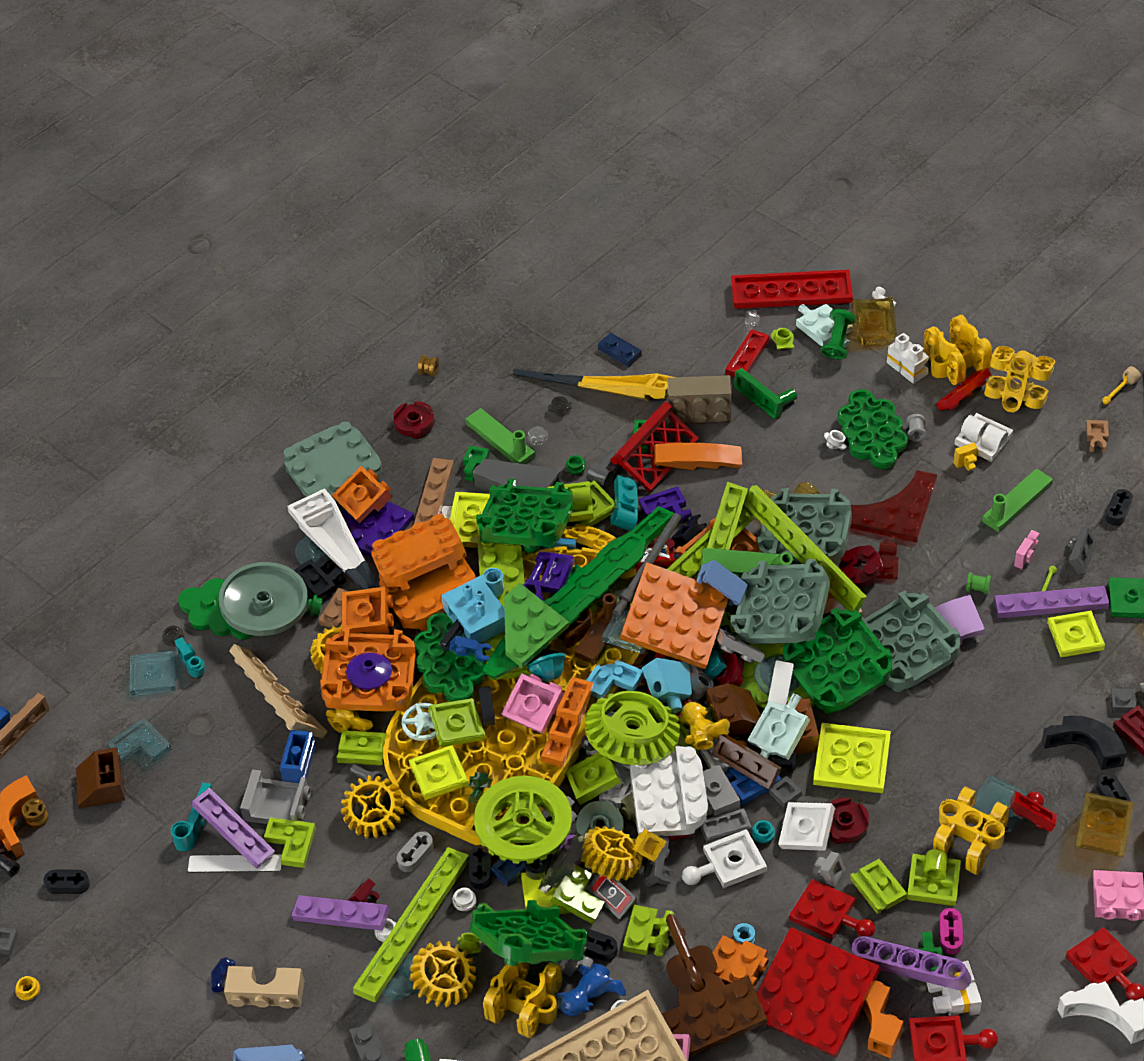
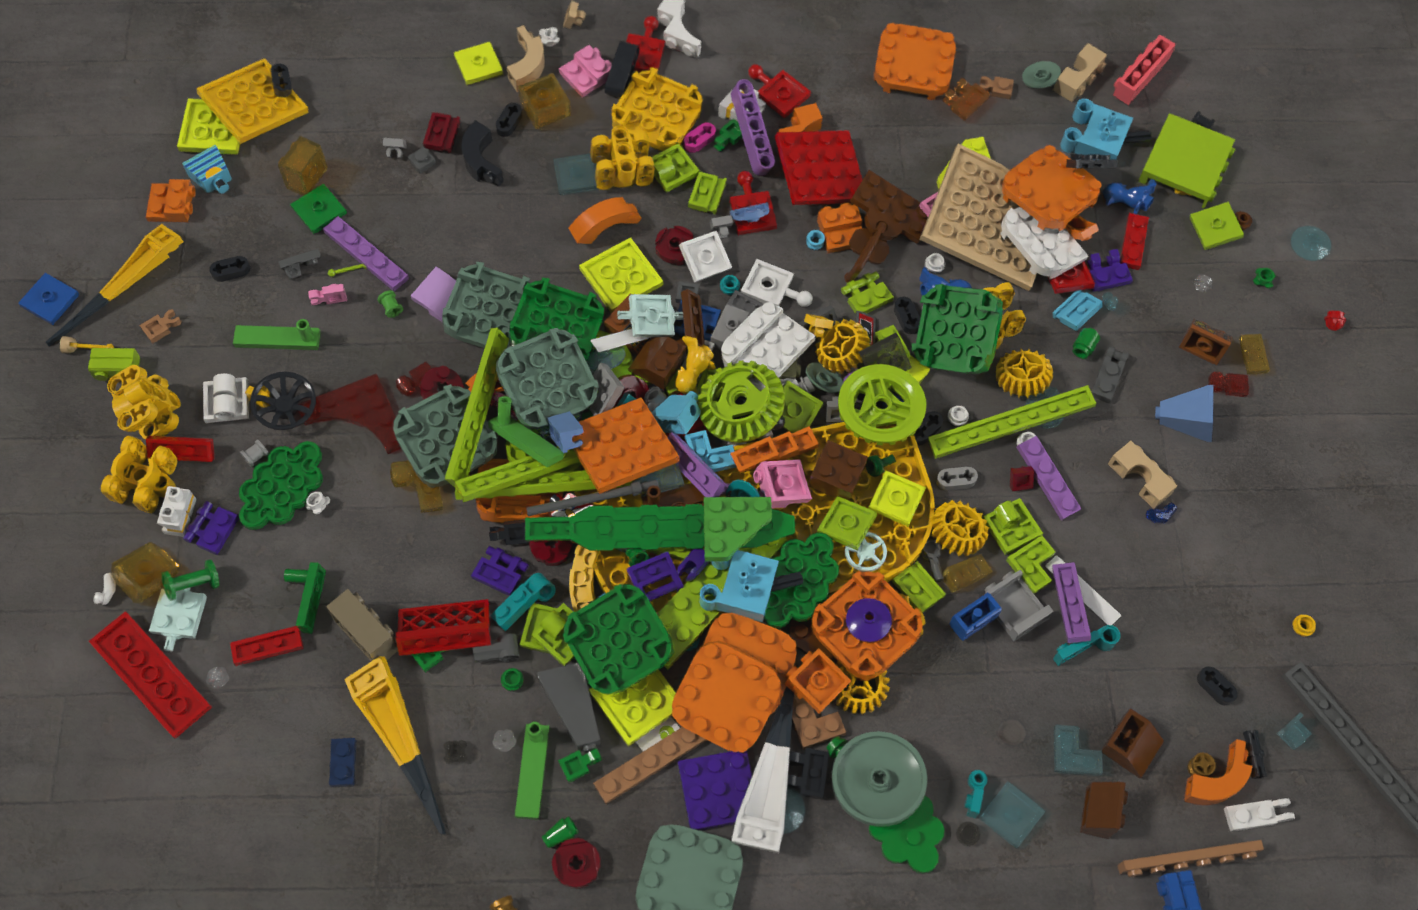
camera: 140 degrees left, 15 degrees up
tan wing [229,644,327,739] -> none
orange plate [331,466,393,523] -> none
blue plate [449,636,491,662] -> none
lime plate [457,933,481,954] -> none
black beam [478,686,496,727] -> none
orange slope [654,443,742,471] -> none
lime animal [771,328,794,350] -> none
red plate [1010,791,1057,832] -> none
neon yellow plate [1047,611,1105,657] -> none
none -> lime brick [88,348,140,381]
none -> dark purple plate [183,501,239,555]
none -> black wheel [250,371,316,430]
none -> green cone [542,816,579,848]
none -> orange arch [568,197,642,244]
none -> black beam [605,41,640,98]
none -> yellow plate [611,68,703,151]
none -> medium lavender piece [667,432,730,497]
none -> medium blue plate [730,203,770,222]
none -> reddish brown brick [809,440,868,501]
none -> clear yellow slope [943,554,993,593]
none -> lime plate [982,498,1043,555]
none -> reddish brown slope [1080,782,1128,839]

